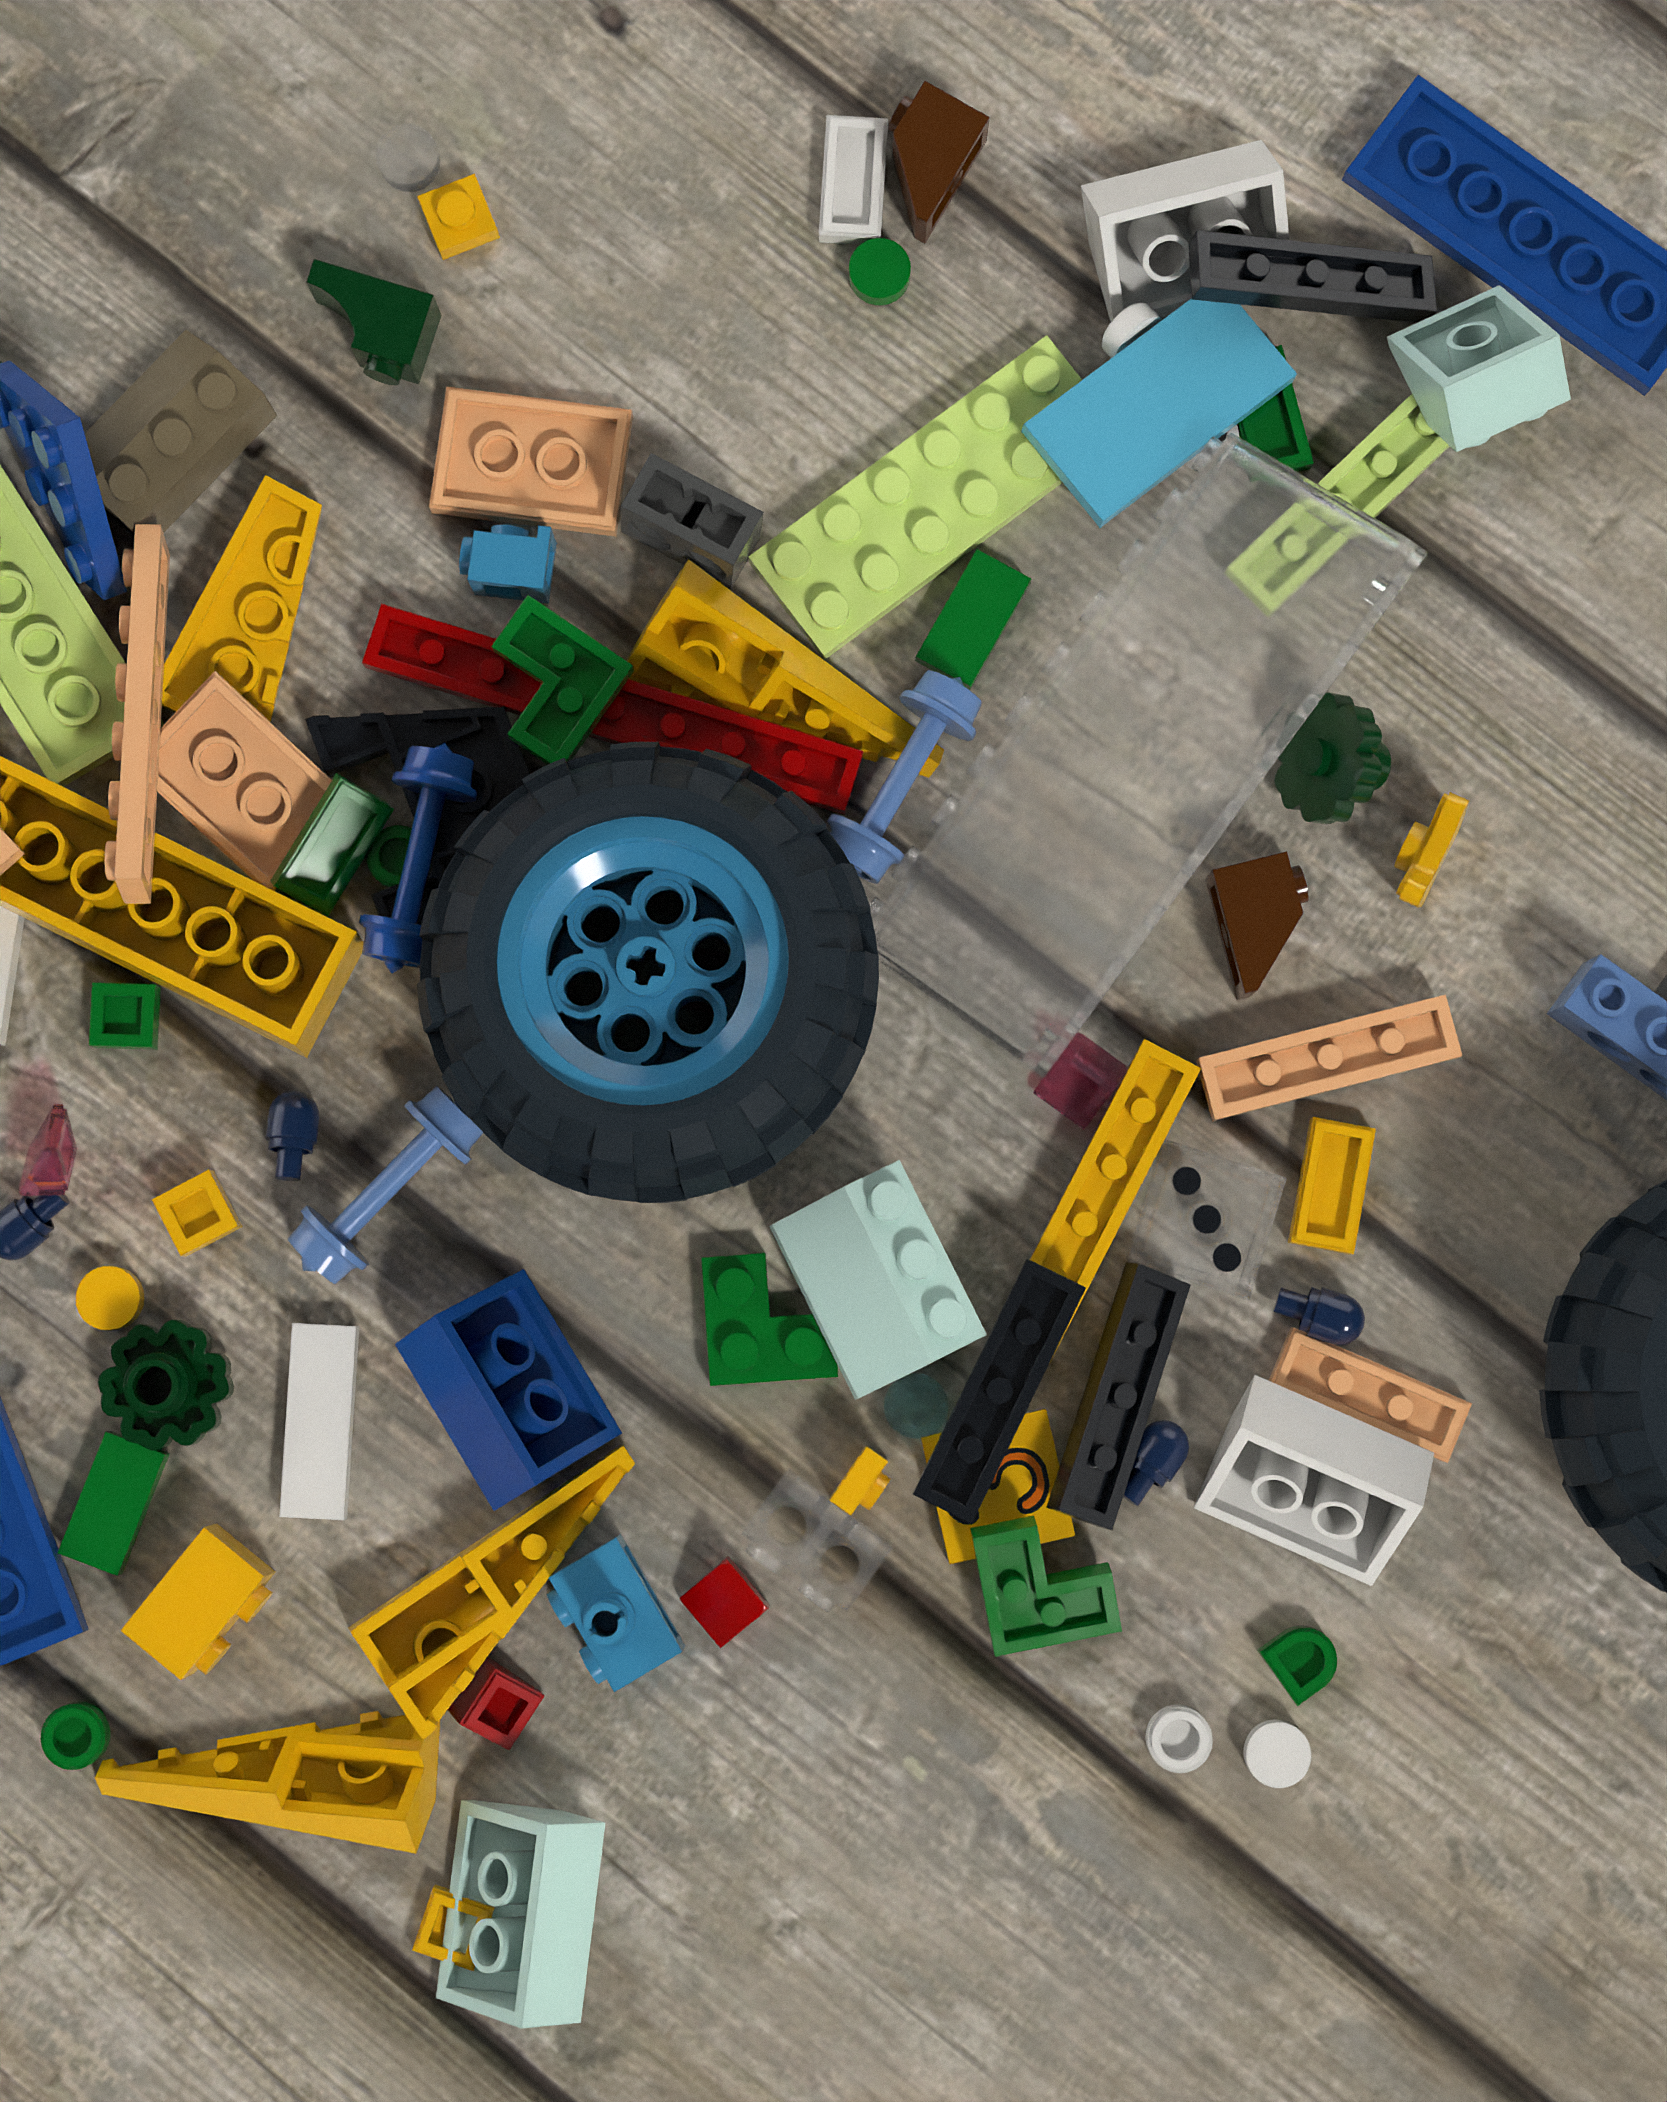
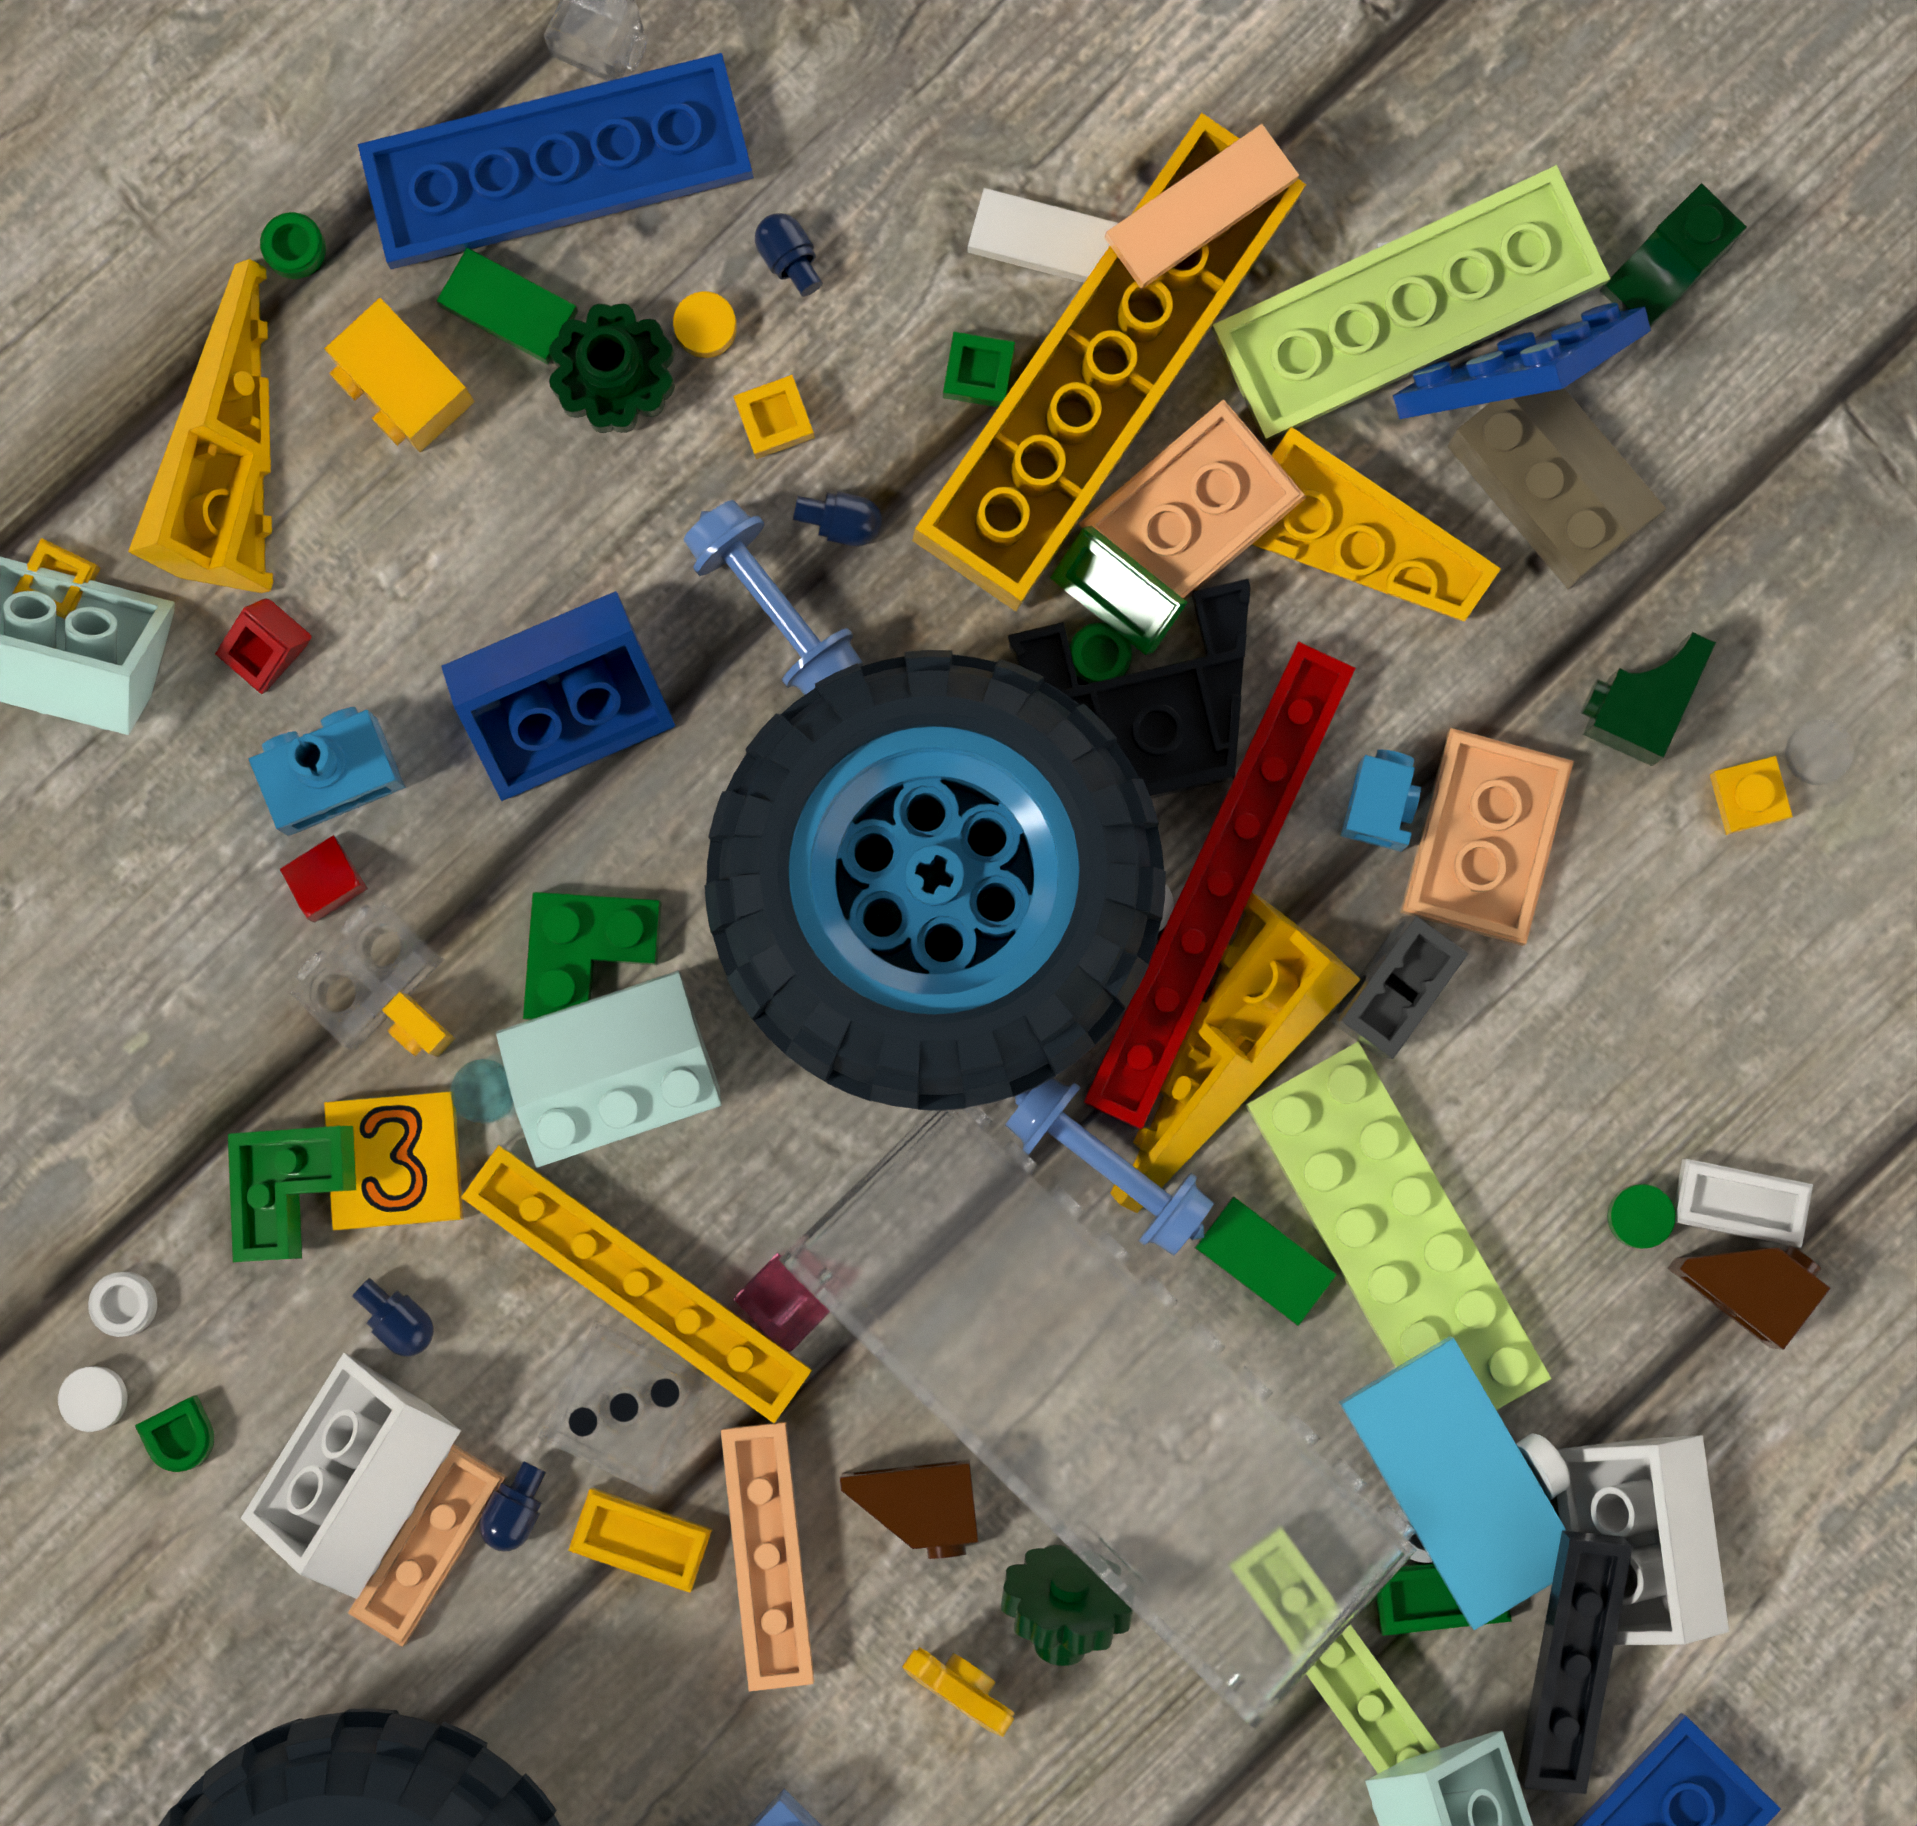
camera: 100 degrees right, 0 degrees up
clear pink slope [19,1104,77,1196] -> none
light nougat plate [105,524,170,904] -> none
white tile [279,1323,360,1520] -> none
yellow wedge [348,1445,635,1740] -> none
blue piece [359,743,478,973] -> none
green plate [491,595,635,764] -> none
black plate [912,1259,1086,1524] -> none
black plate [1046,1262,1191,1530] -> none

